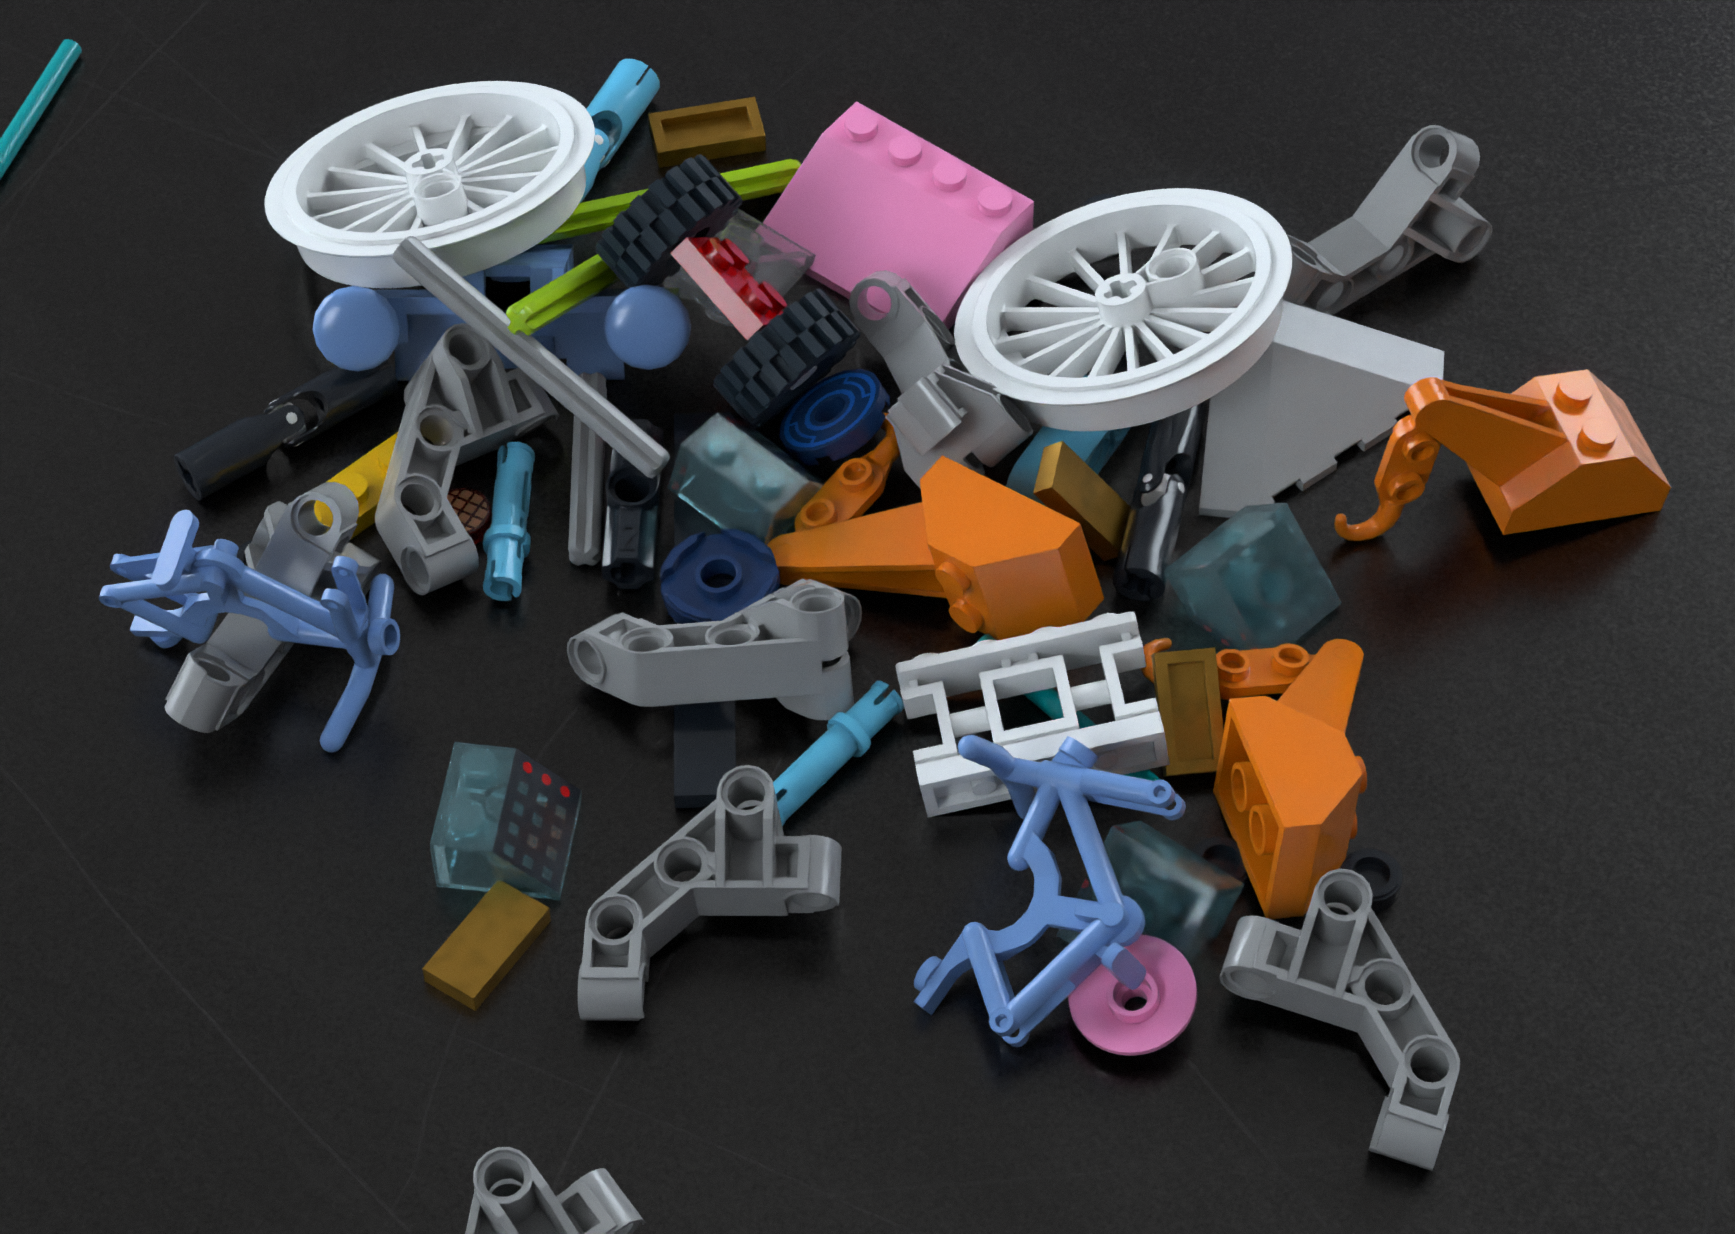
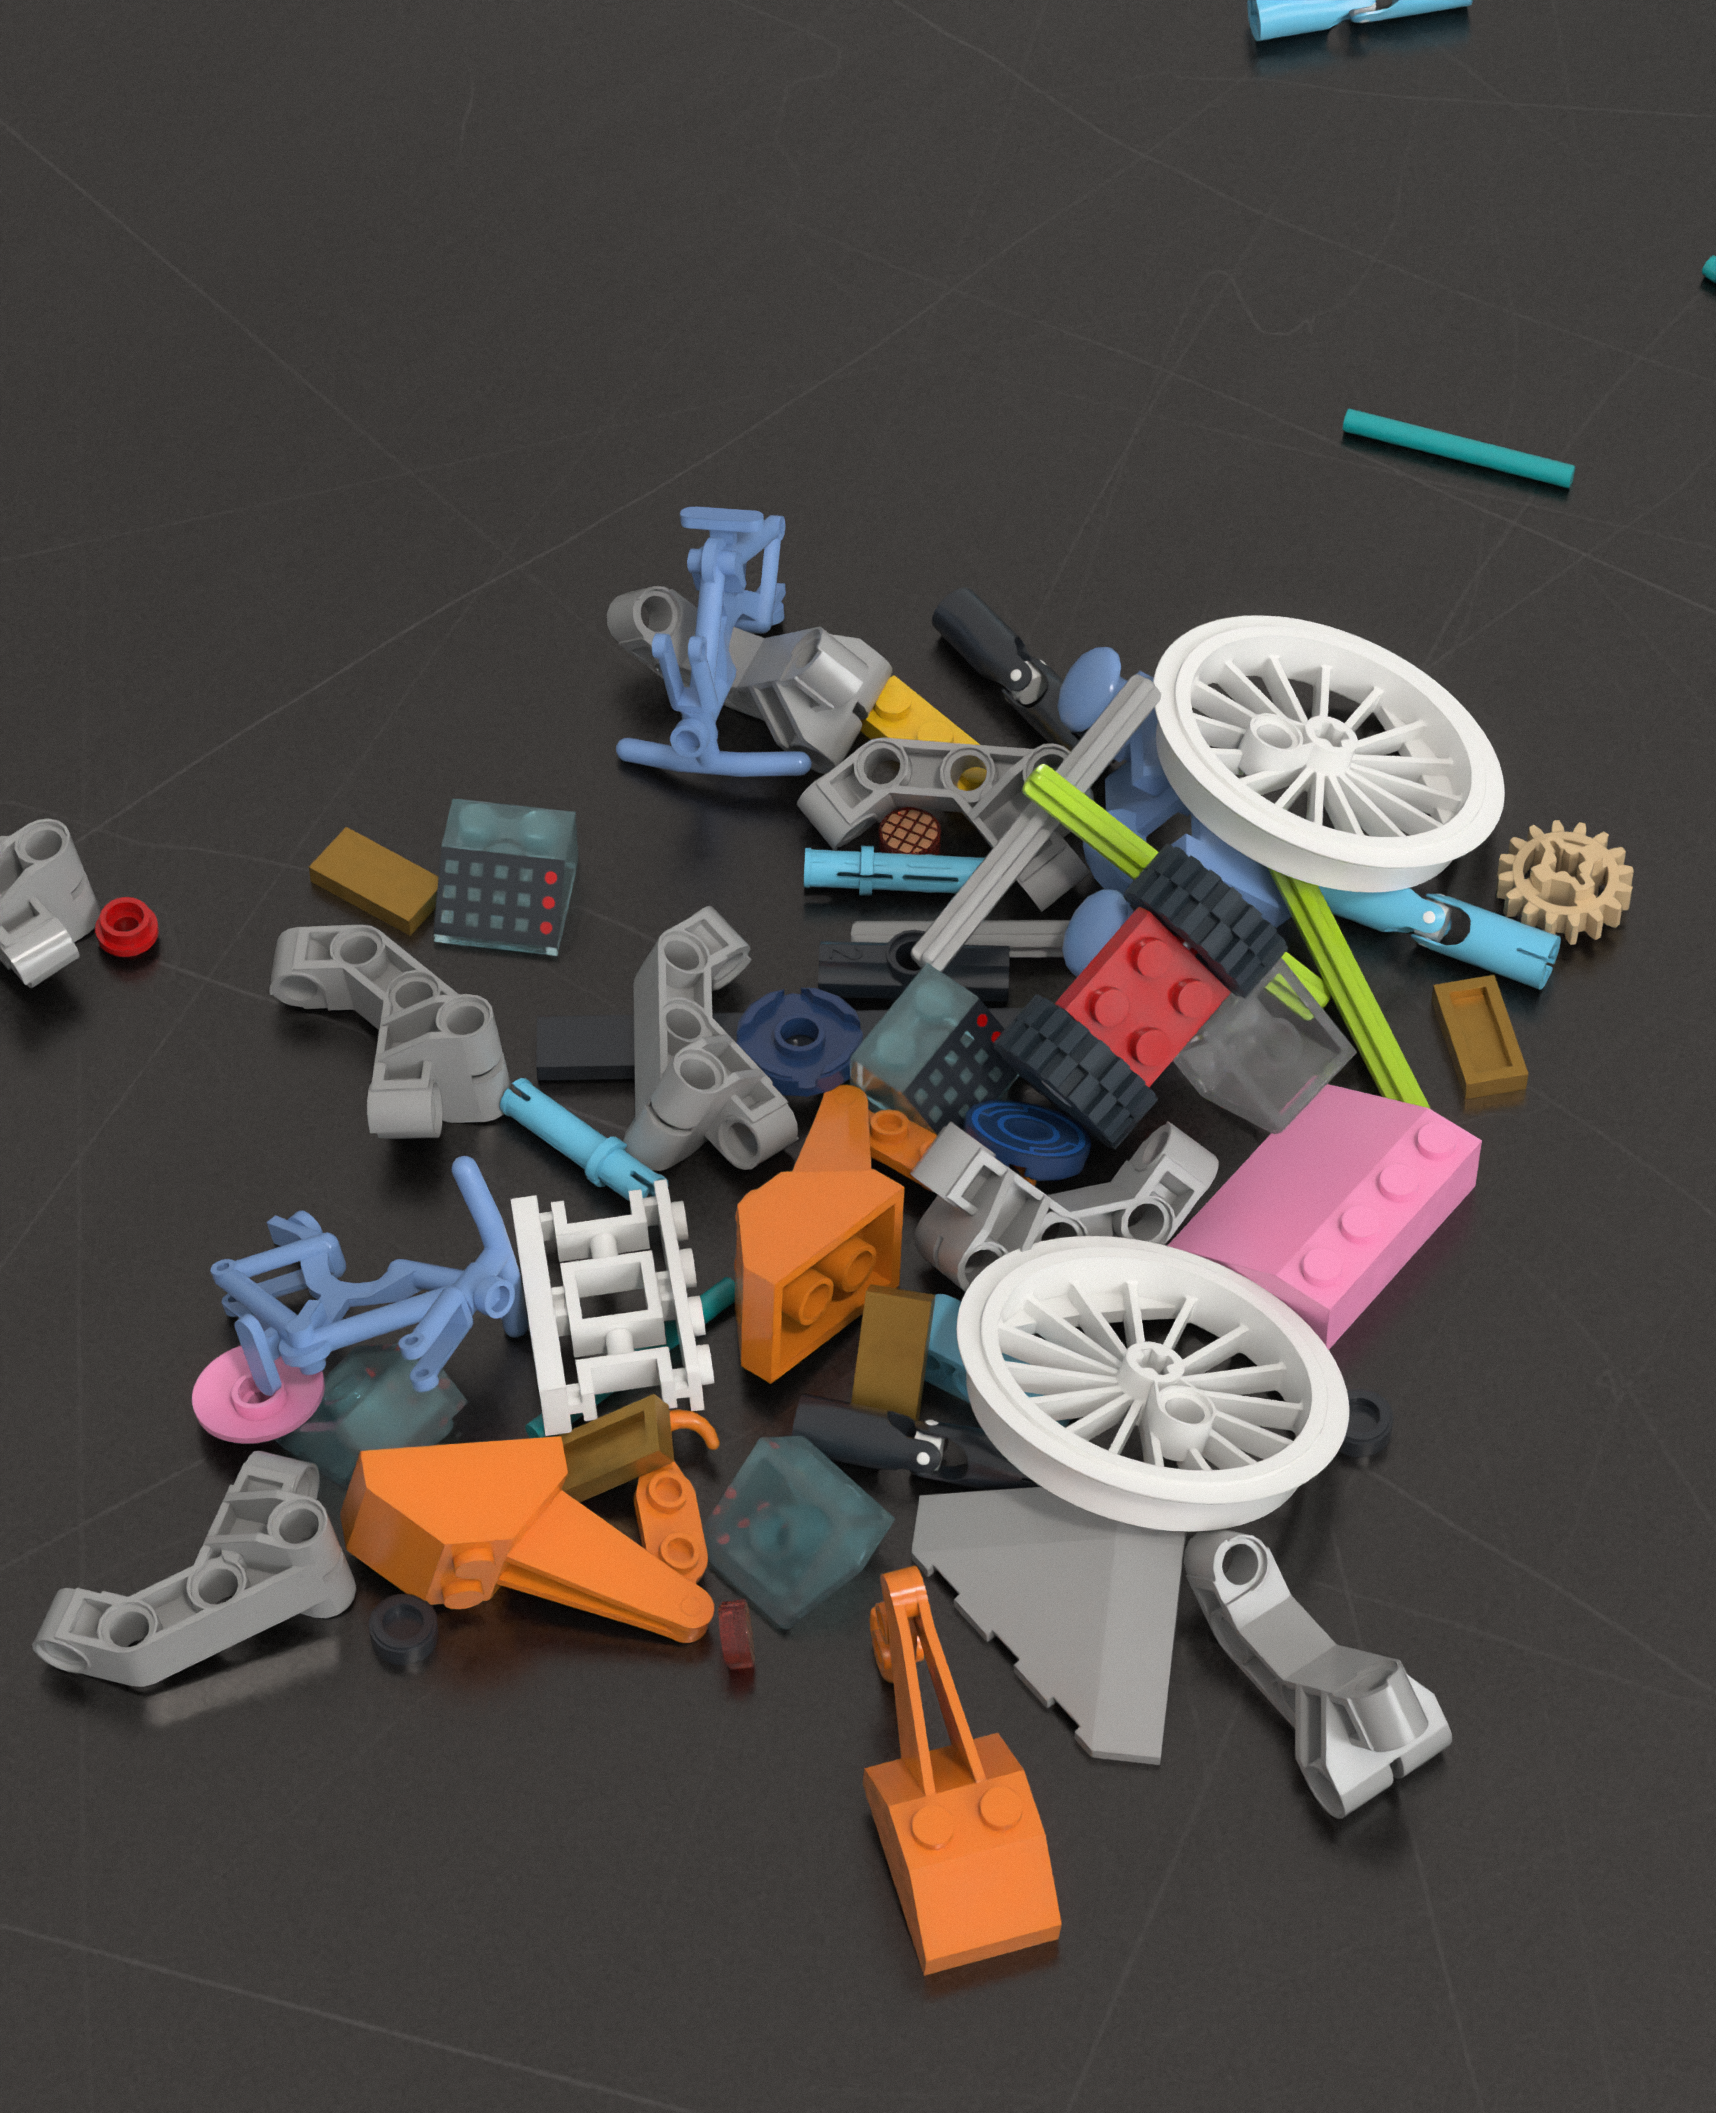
camera: 90 degrees right, 0 degrees up
none -> red plate [95,897,159,957]
none -> clear red tile [718,1599,755,1670]
none -> tan gear [1496,820,1634,945]

